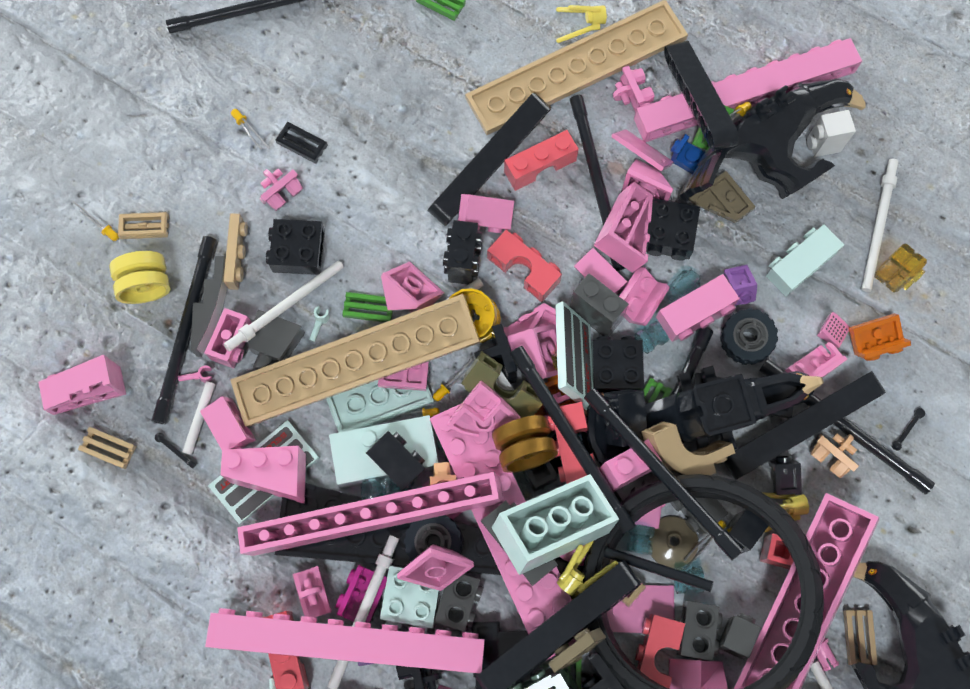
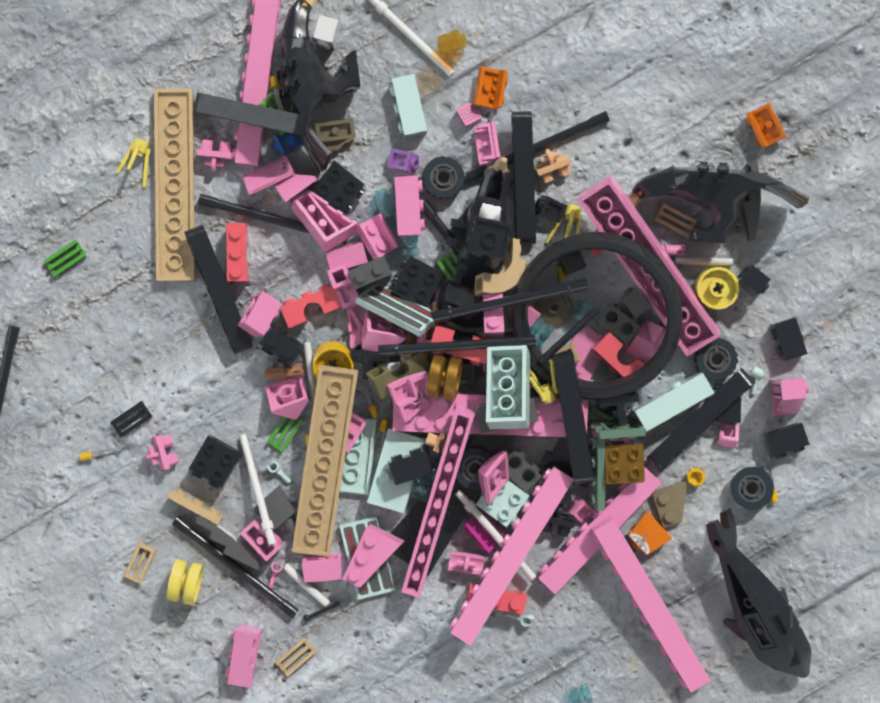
camera: 55 degrees left, 15 degrees up
piece [72,201,119,241] -> none
dark tan wing [548,628,606,673] -> none
black hinge [892,408,925,451] -> none
none -> nougat axle [265,364,304,380]
none -> bright pink brick [327,264,359,309]

